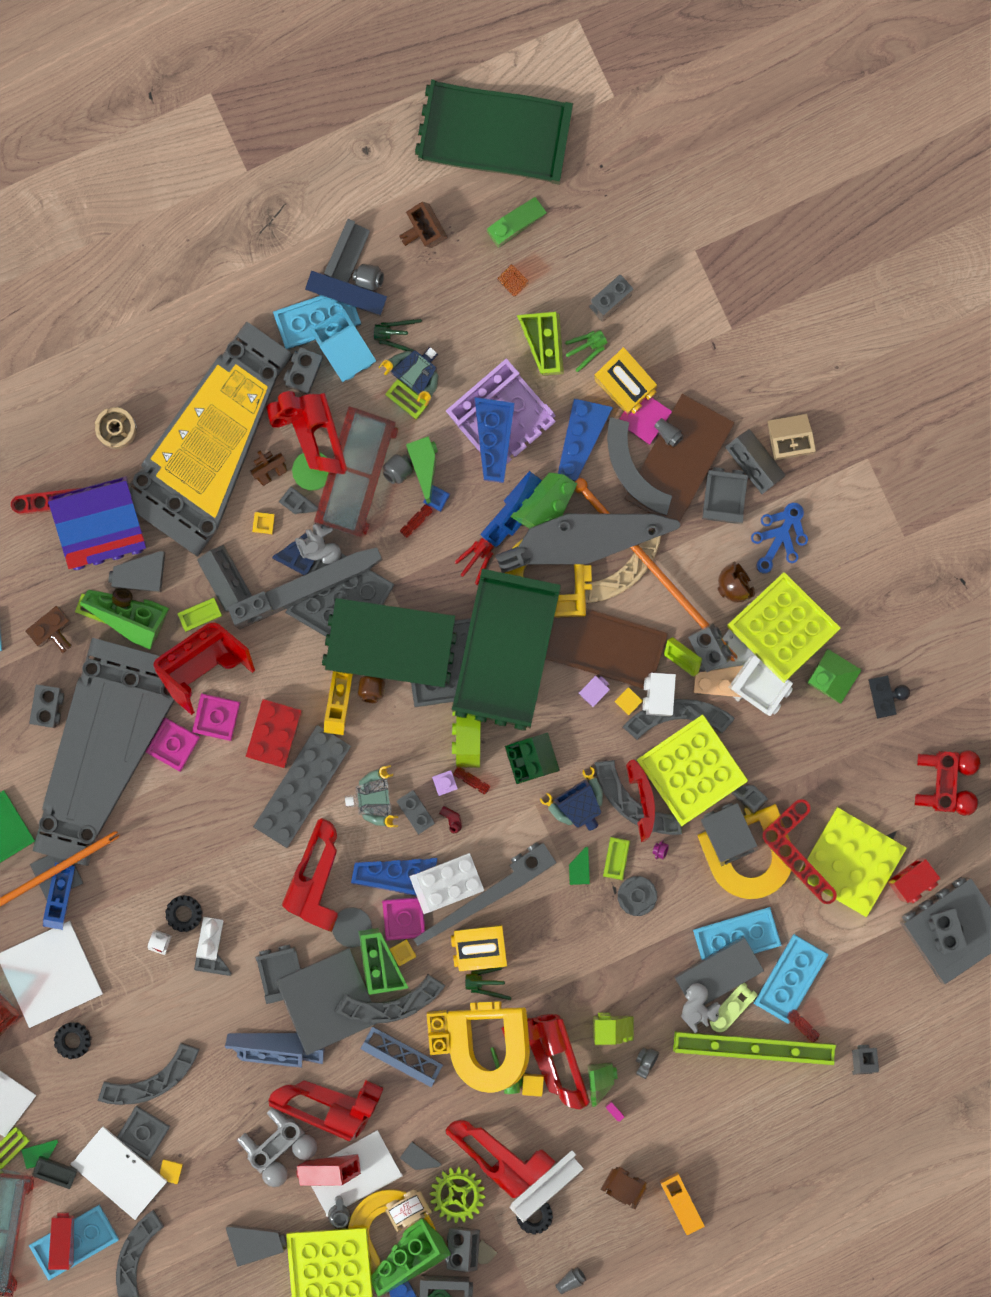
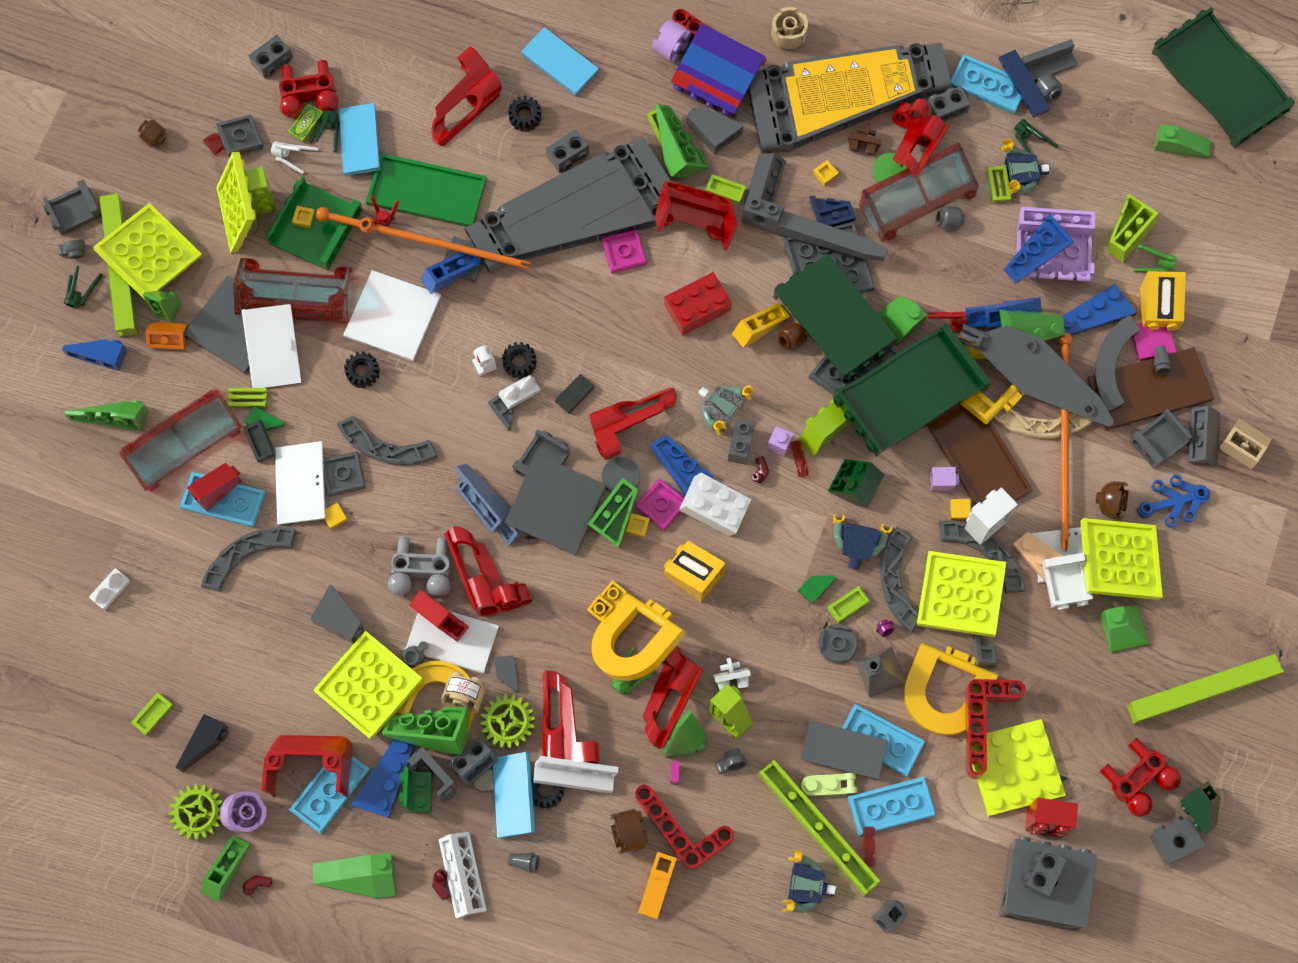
camera: 45 degrees right, 15 degrees down
reddish brown brick [25,606,72,654] -> none
dark brown tile [112,588,133,607] -> none
dark pink tile [192,693,241,741] -> none
dark grey plate [253,725,351,848] -> none
dark grey tile [279,486,320,514] -> none
light grey animal [295,523,341,565] -> none
medium azure slope [310,309,376,382] -> none
dark grey tile [334,974,446,1024] -> none
sand blue fence [360,1026,443,1087] -> none
reddish brown brick [399,202,448,248] -> none
clear red axle [400,504,433,538] -> none
bright green slope [406,436,438,504] -> none
dark grey piece [413,842,556,946] -> none
blue tile [423,485,450,512] -> none
dark green plant [465,967,512,1000] -> none
clear orange panel [497,264,529,297] -> none
yellow tile [522,1073,544,1097] -> none
dark grey panel [589,275,634,322] -> none
red slope [626,759,655,842] -> none
lime tile [664,637,702,677] -> none
light grey animal [681,983,720,1033] -> none
dark grey brick [688,623,732,673] -> none
dark grey panel [701,803,758,867] -> none
black plate [868,675,910,719] -> none
none -> tile [493,752,535,838]
none -> pearl dark grey tile [555,374,594,414]
none -> red beam [635,785,734,870]
none -> lavender brick [652,20,692,63]
none -> white hips [713,658,751,690]
none -> torso [781,849,836,913]
none -> dark grey slope [855,646,906,697]
none -> bright green slope [878,295,927,346]
none -> lime tile [1127,654,1284,725]

